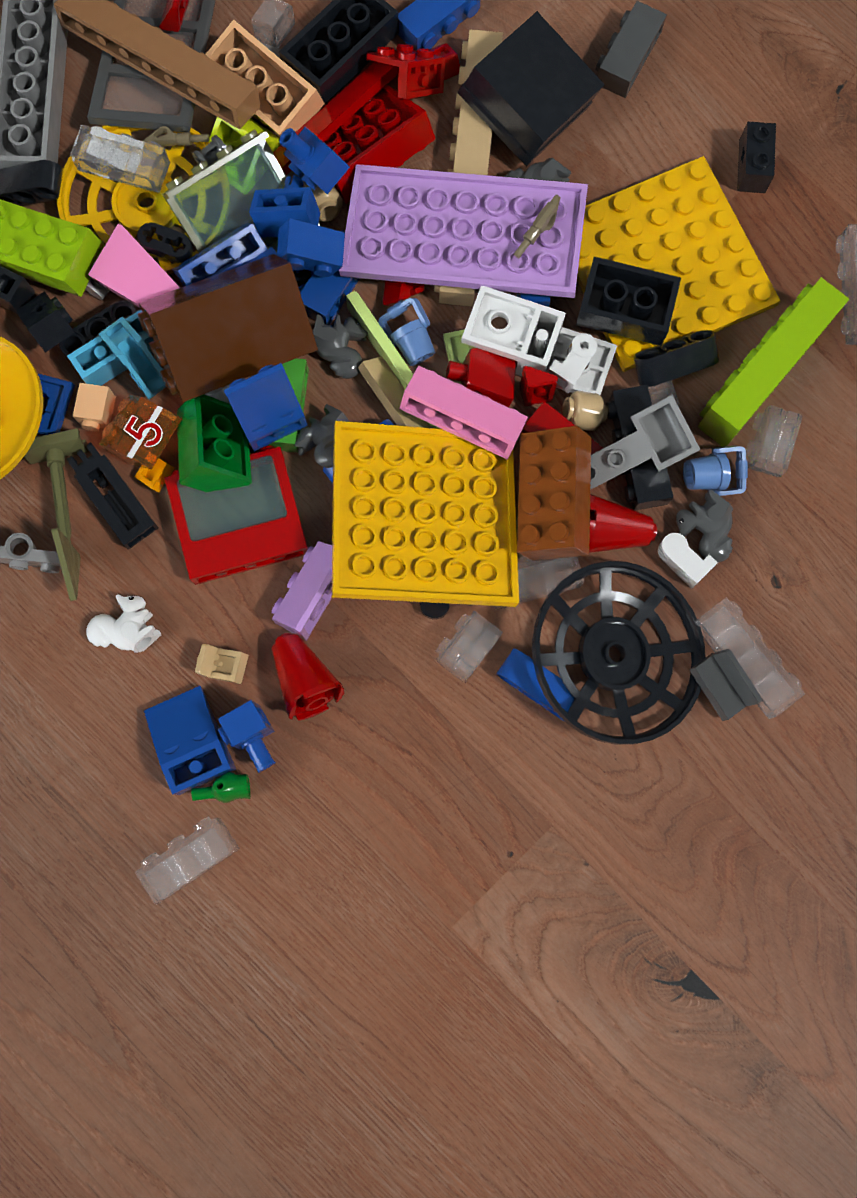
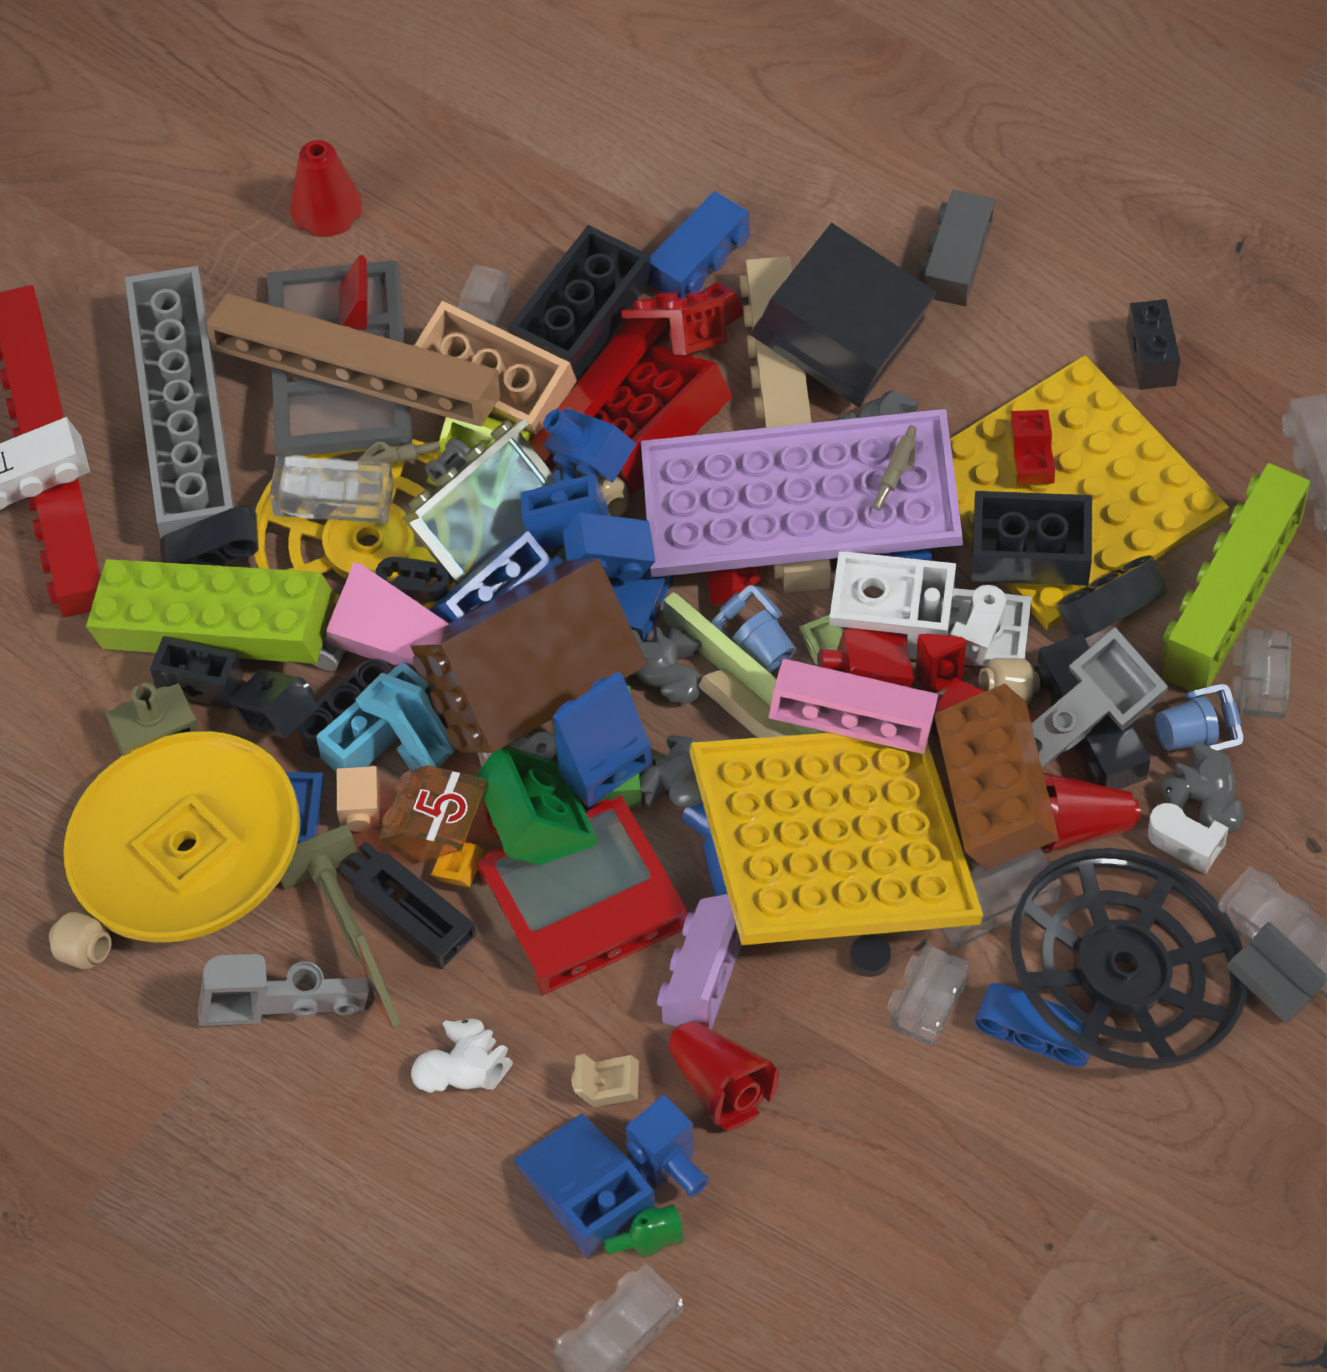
camera: 10 degrees left, 20 degrees down
none -> red slope [1010,409,1055,485]

